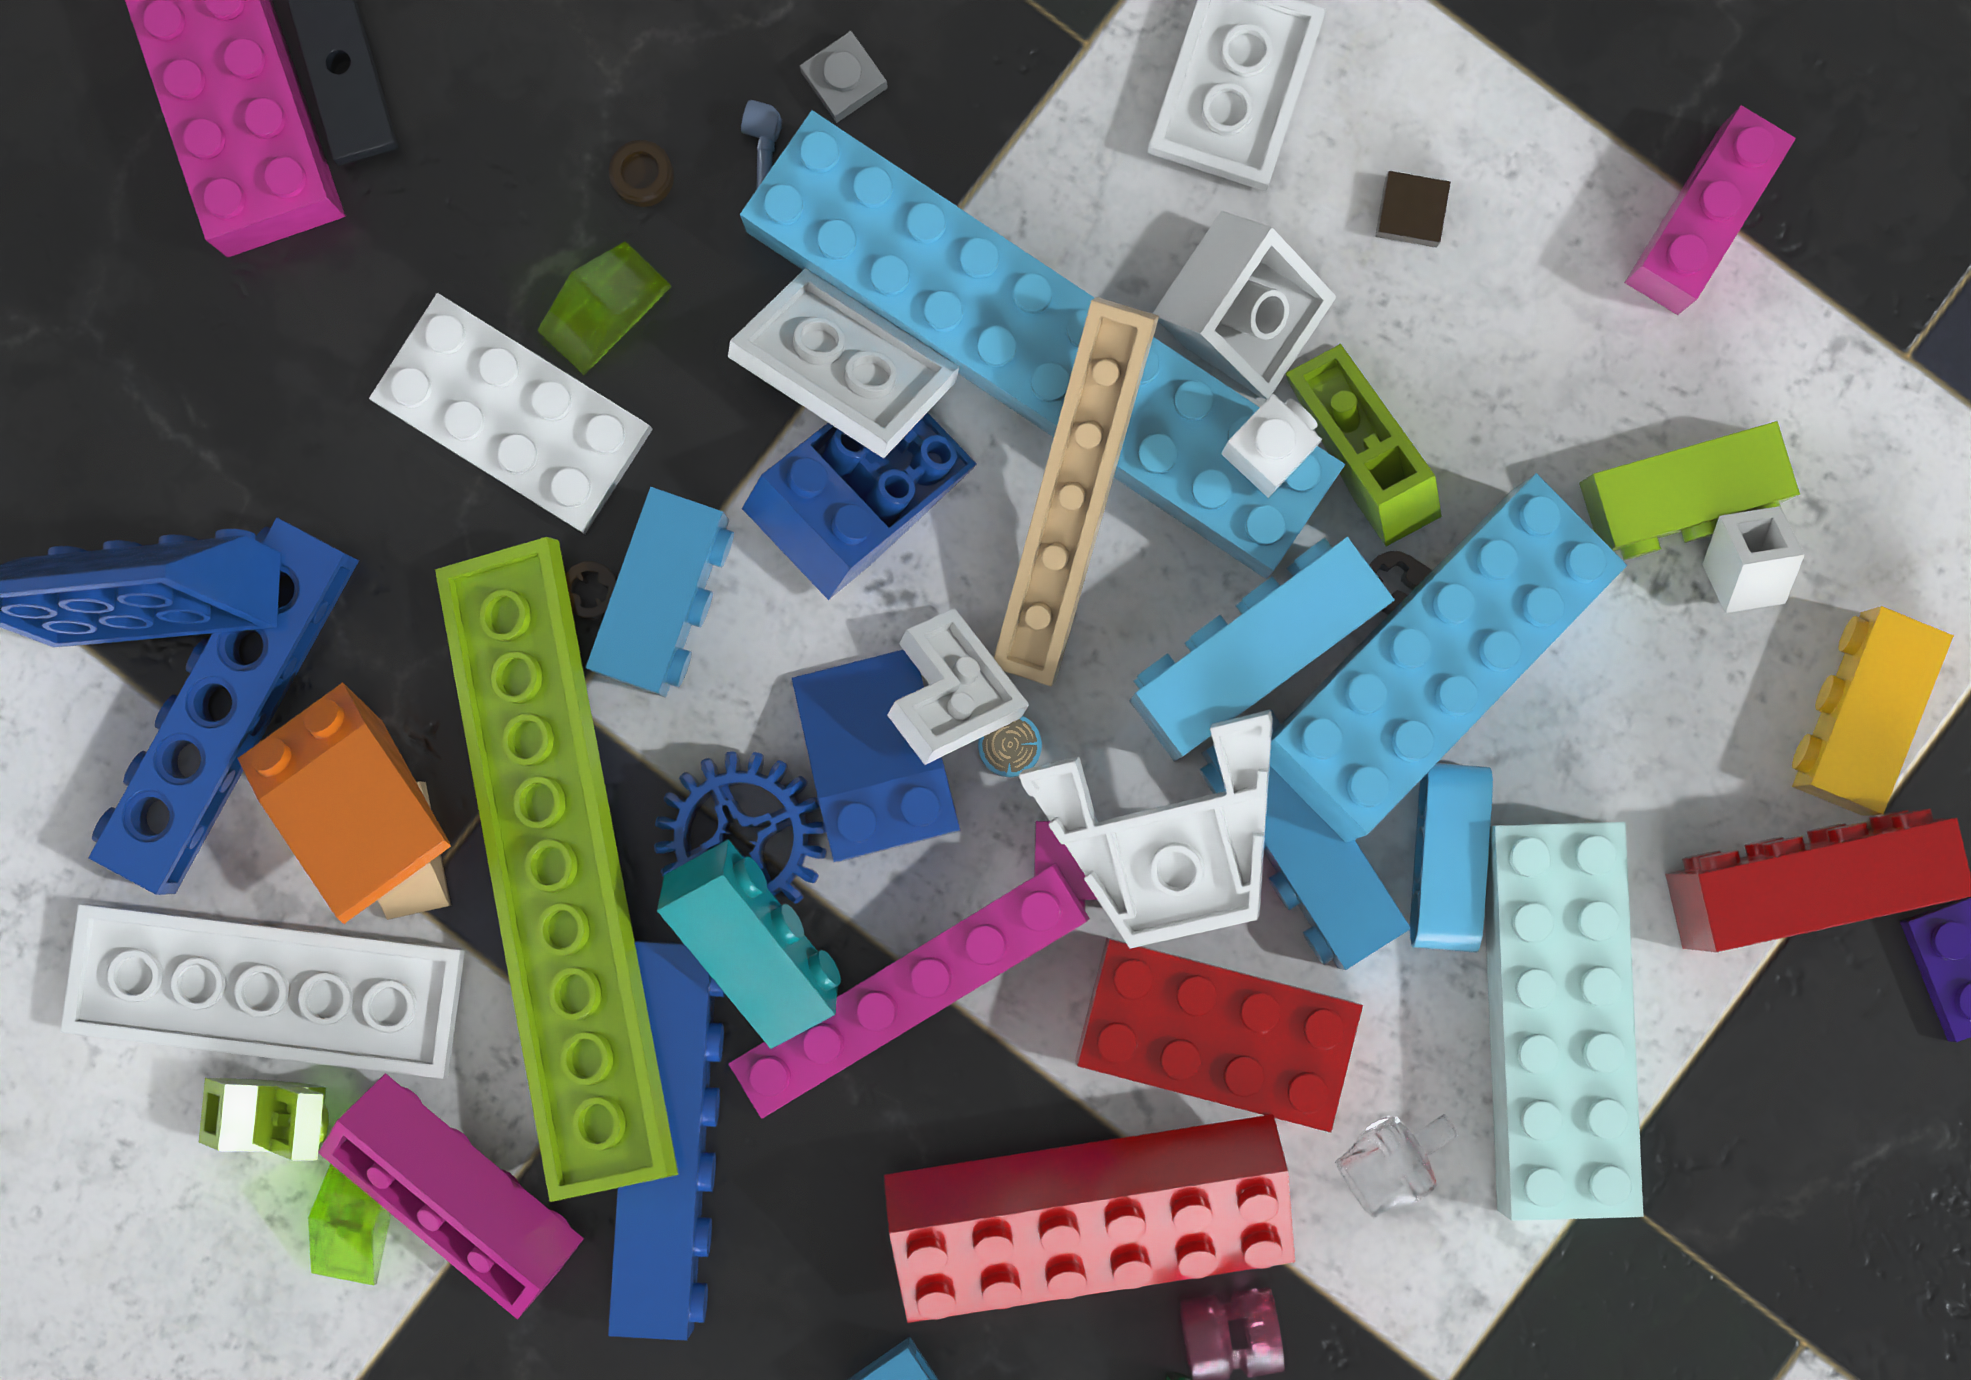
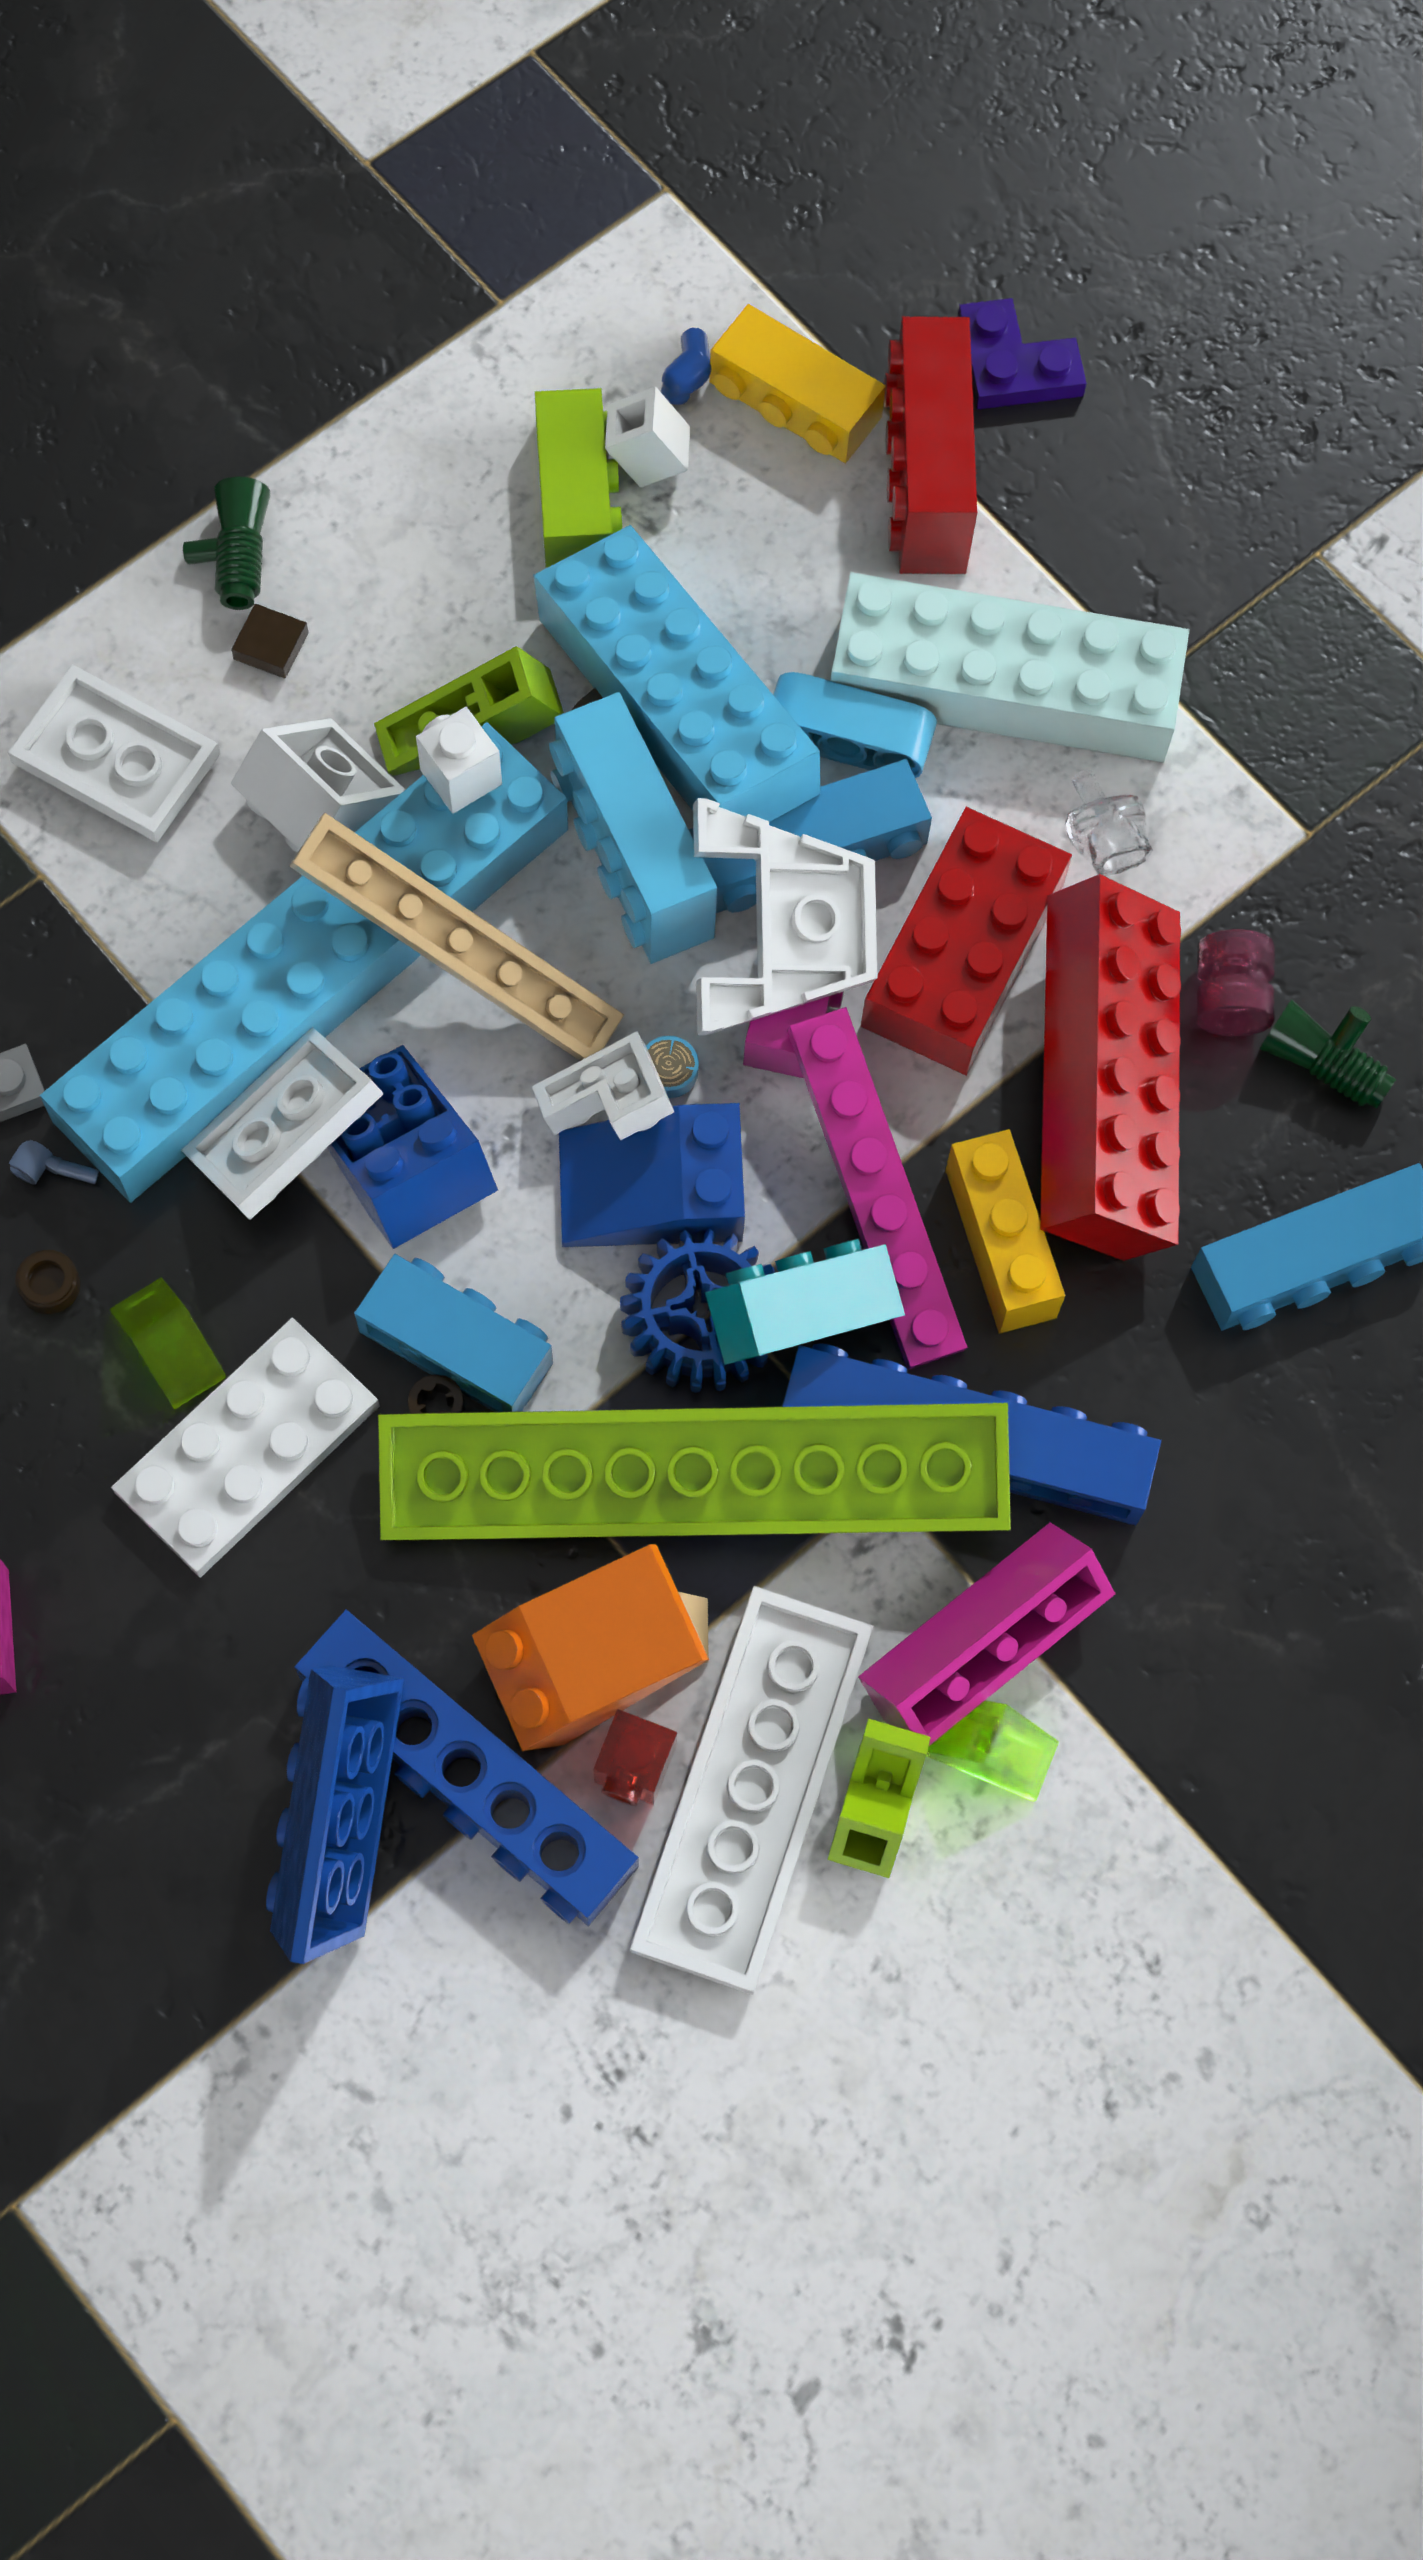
camera: 85 degrees left, 15 degrees down
dark pink brick [1624,105,1796,315] -> none
none -> dark green piece [183,477,271,610]
none -> clear red brick [593,1709,678,1806]
none -> blue arm [661,328,711,405]
none -> yellow brick [945,1129,1066,1334]

